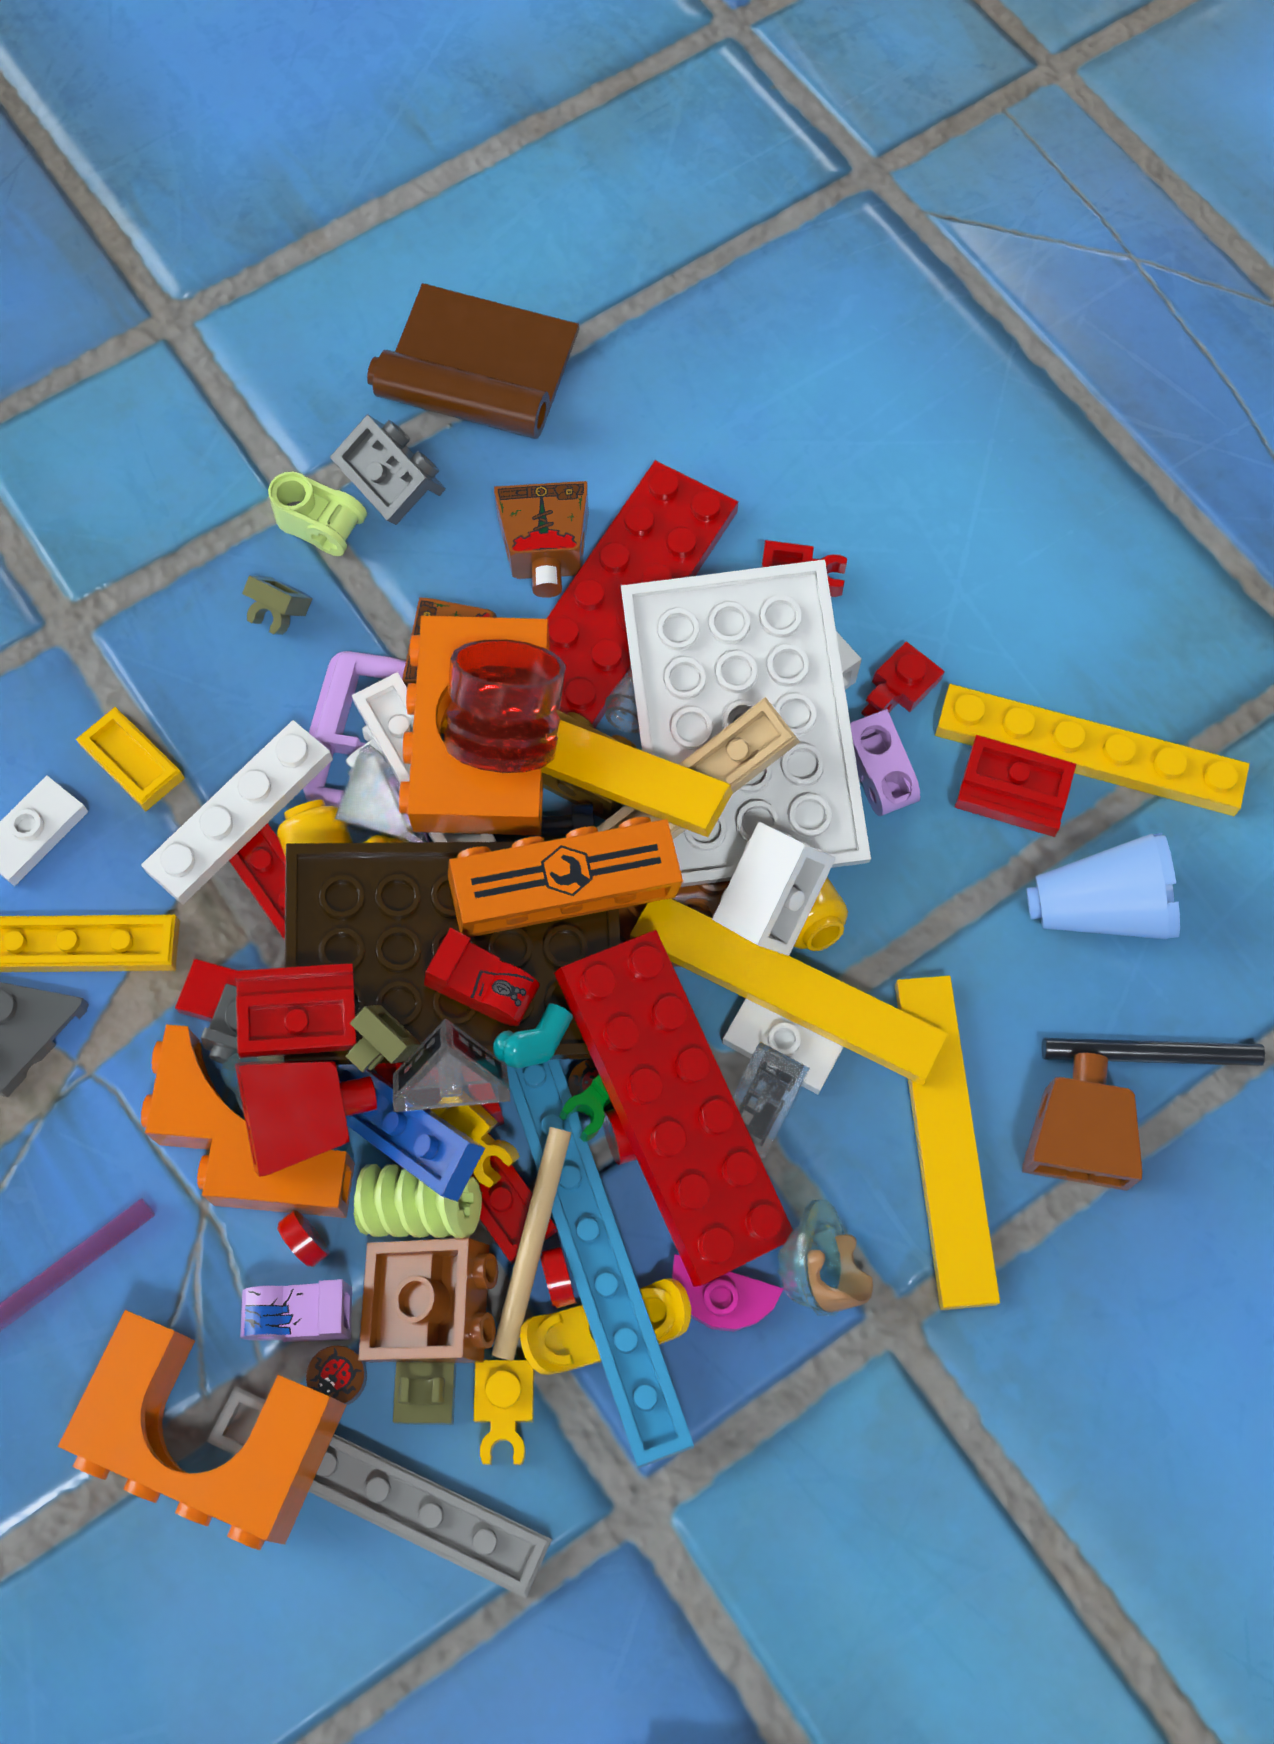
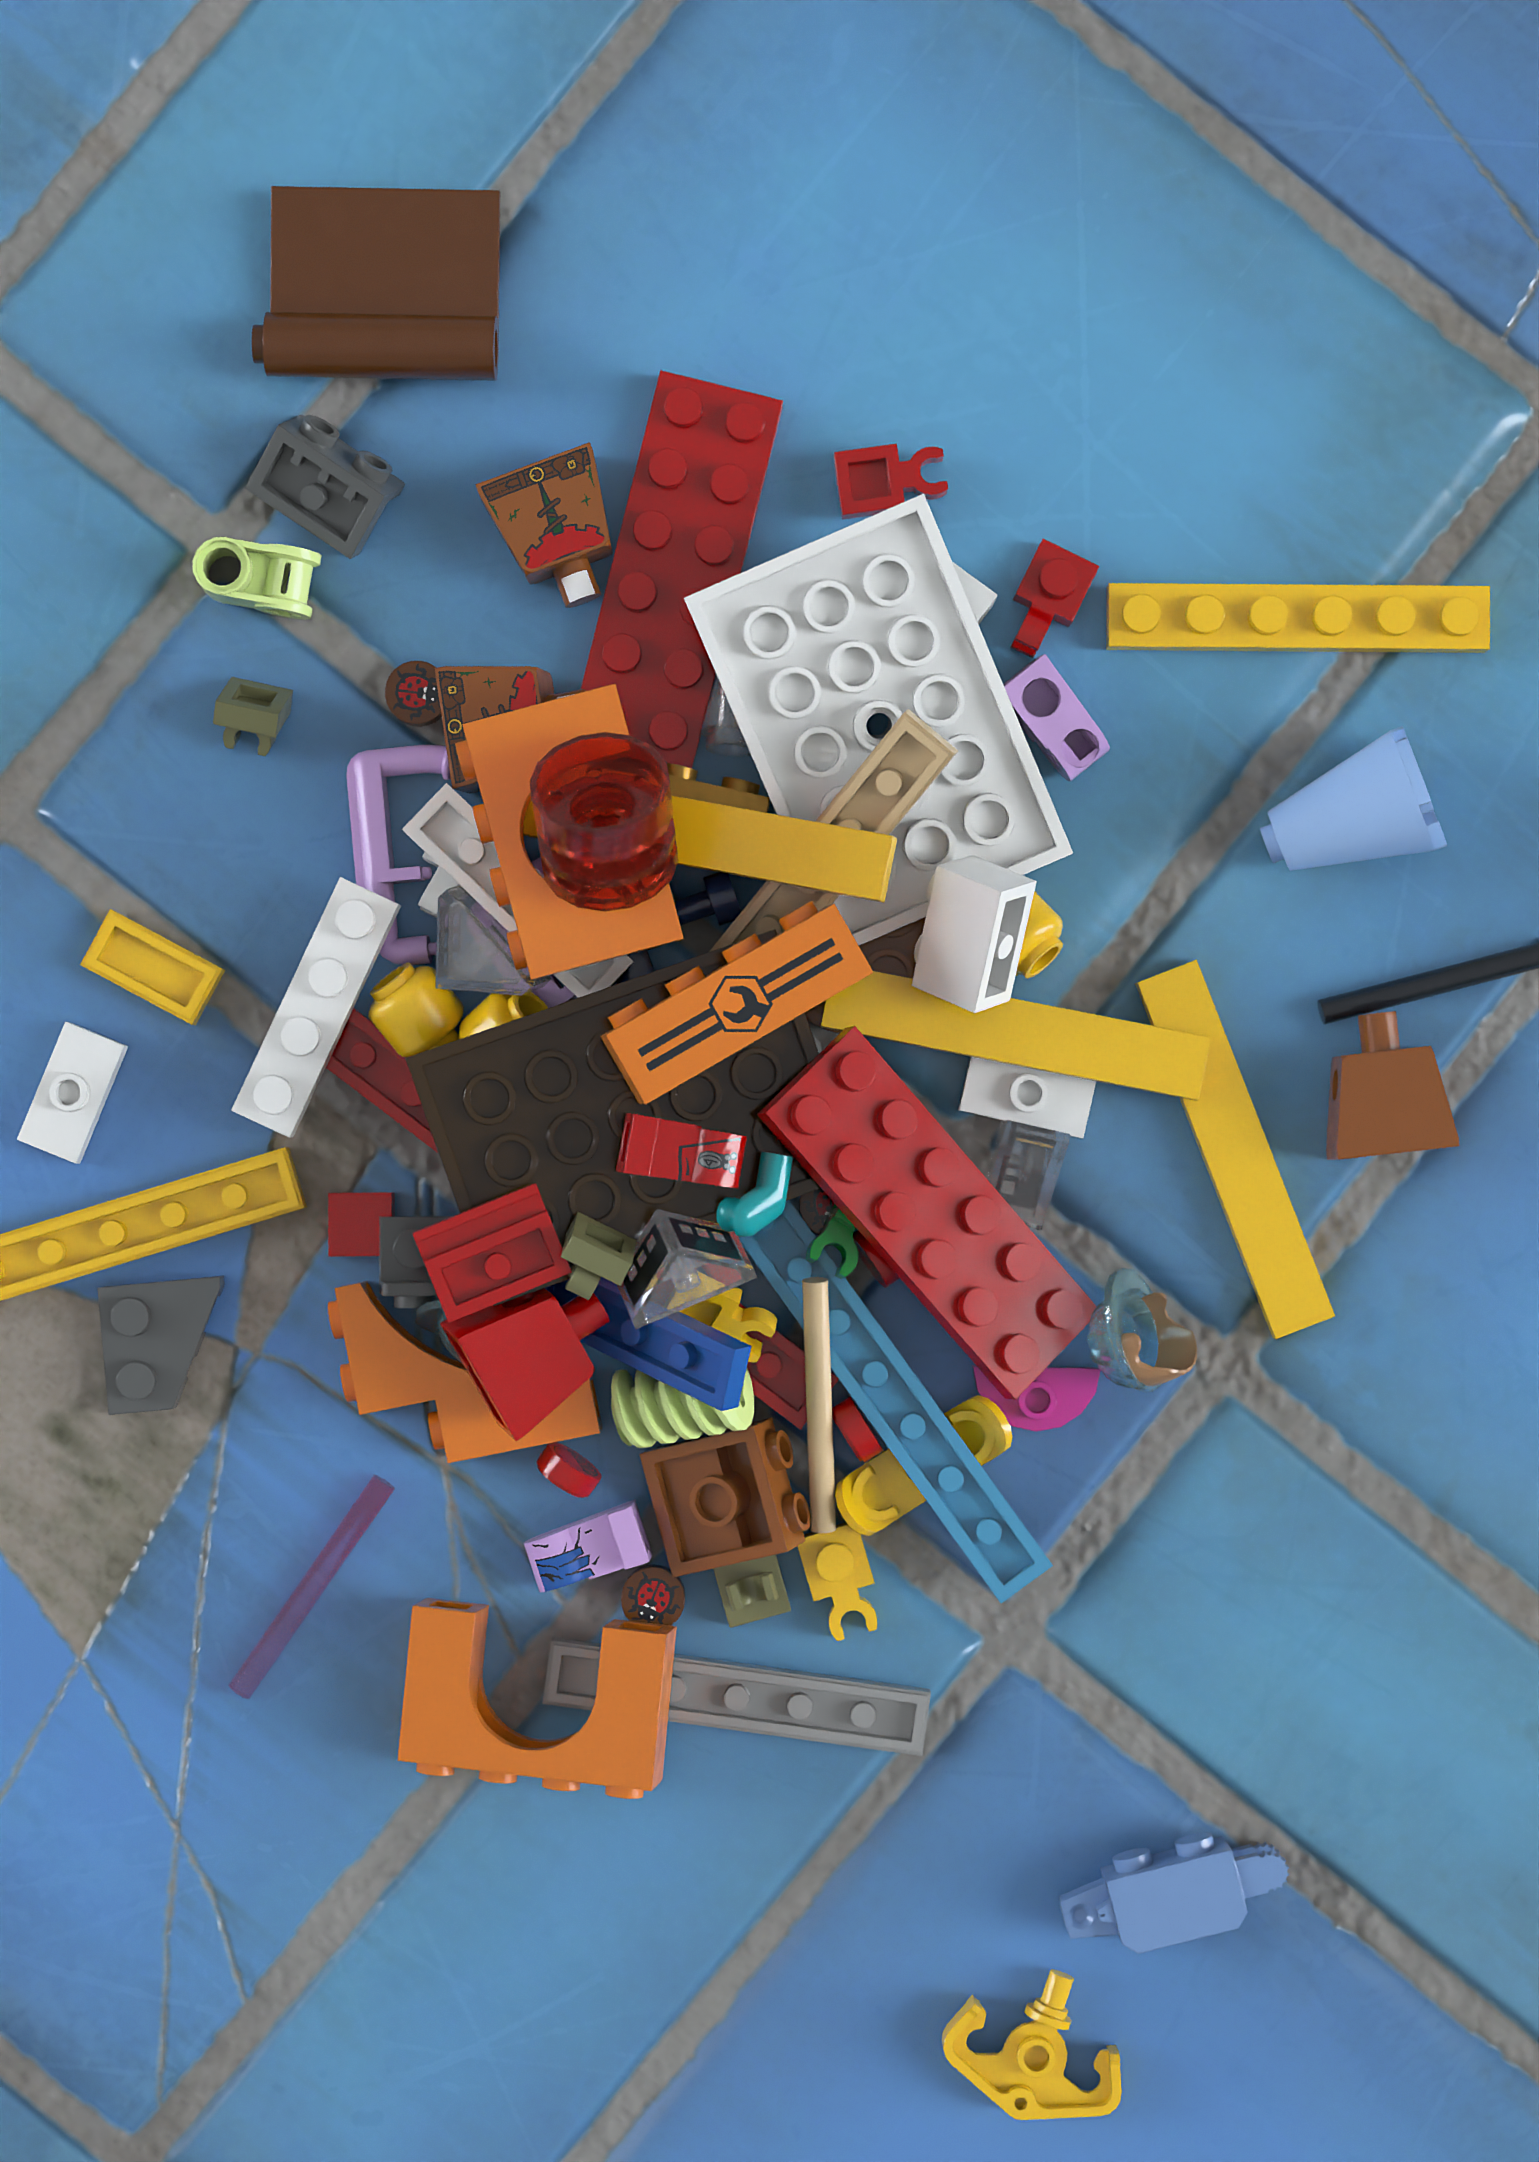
camera: 20 degrees left, 20 degrees up
red plate [954,735,1076,837] -> none
none -> tile [385,661,442,727]

